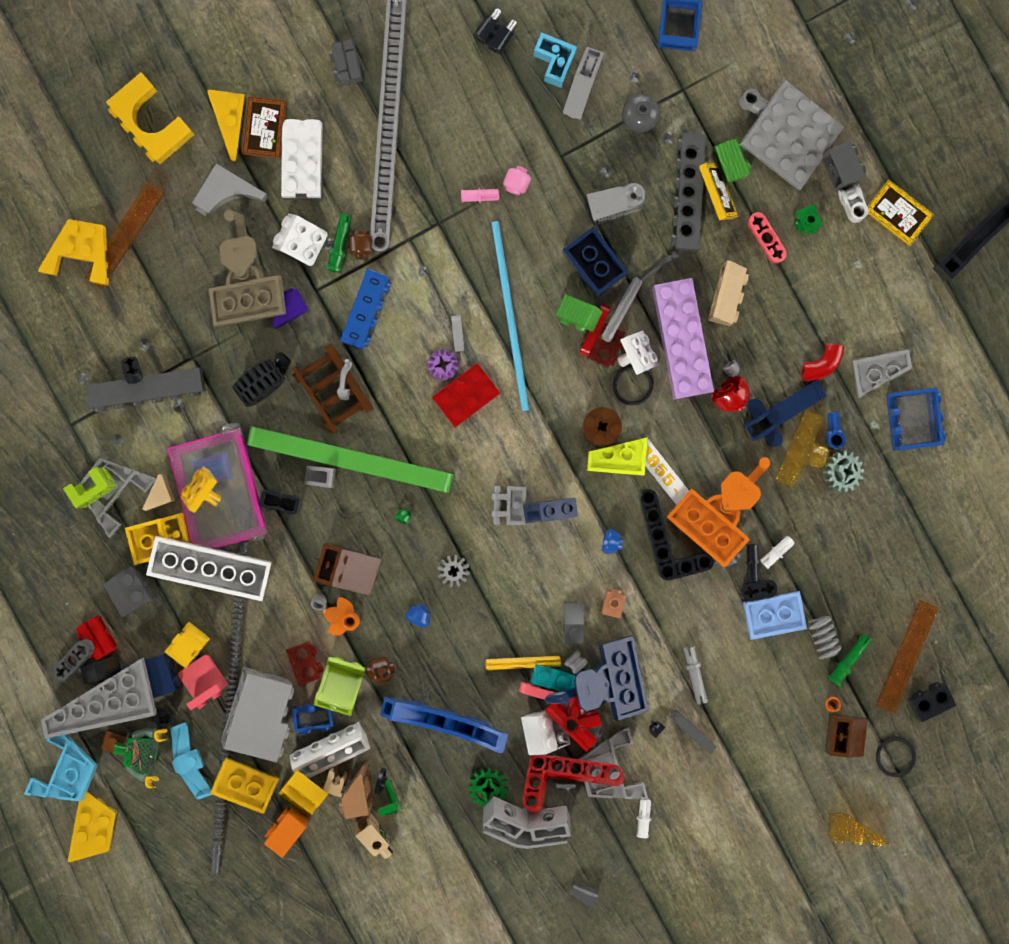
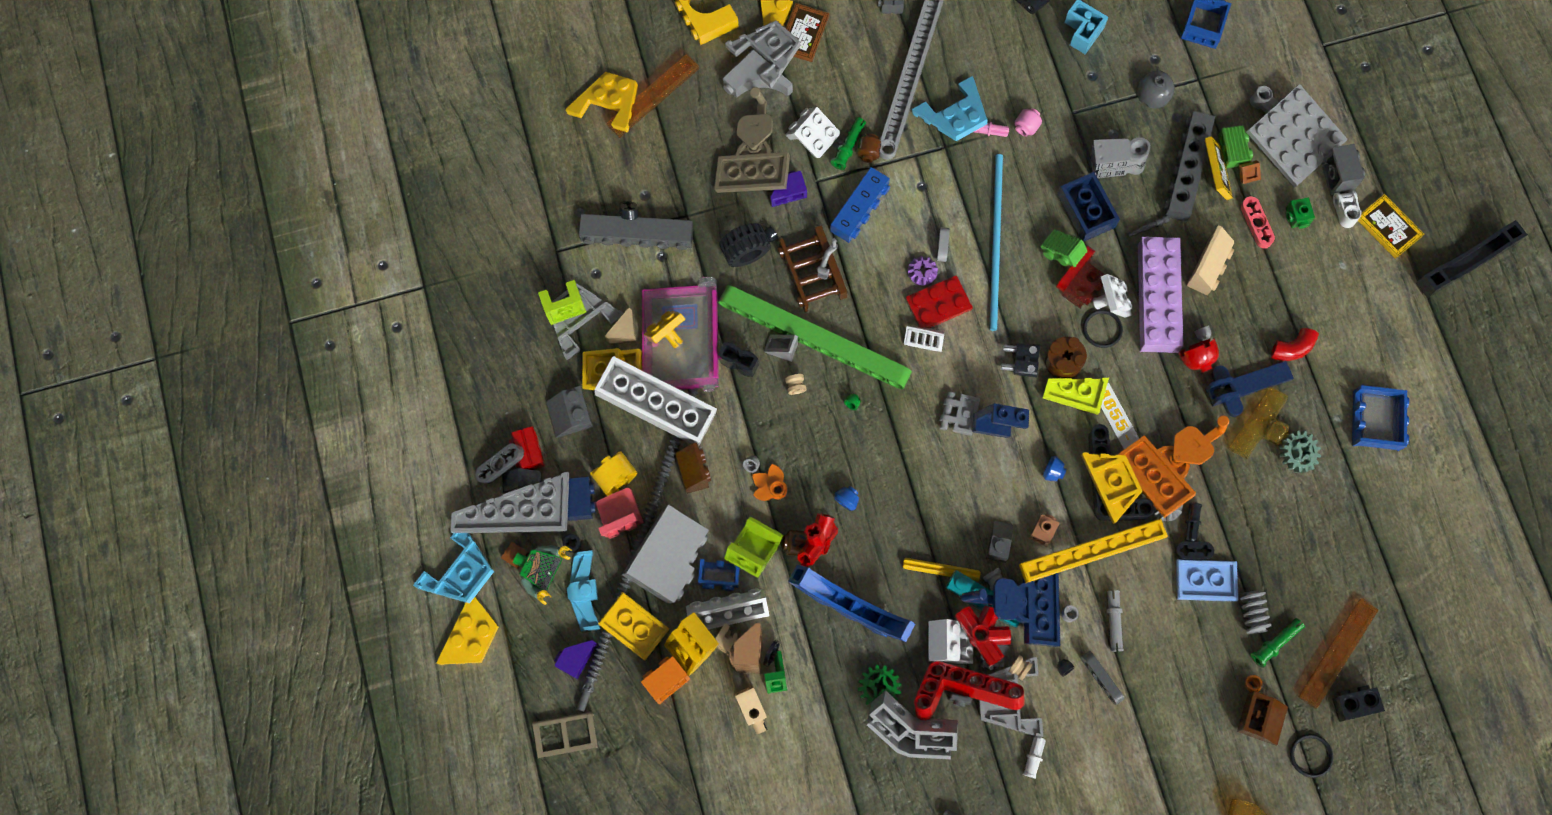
camera: 15 degrees right, 15 degrees down
white piece [281,119,323,201] -> none
clear red brick [286,640,324,686] -> none
slope [313,542,381,596] -> none
light grey gear [438,555,470,587] -> none
coral beam [519,682,567,706] -> none
light grey arch [563,47,604,120] -> none
light grey axle [601,277,643,342] -> none
white axle [760,536,795,569] -> none
blue axle [825,412,846,449] -> none
light grey wing [851,349,912,398] -> none
none -> dark tan window [532,711,598,758]
none -> dark purple slope [554,640,598,680]
none -> reddish brown slope [676,442,711,494]
none -> light grey wing [725,21,801,88]
none -> tan wheel [785,374,807,395]
none -> red piece [797,513,838,567]
none -> white slope [904,326,944,352]
none -> medium azure wing [912,76,987,141]
none -> black piece [1001,342,1040,377]
none -> tan wheel [1008,655,1033,681]
none -> yellow tile [1019,519,1168,583]
none -> light grey hinge [1061,605,1079,622]
none -> yellow wing [1081,452,1142,524]
none -> dark orange plate [1239,160,1261,184]

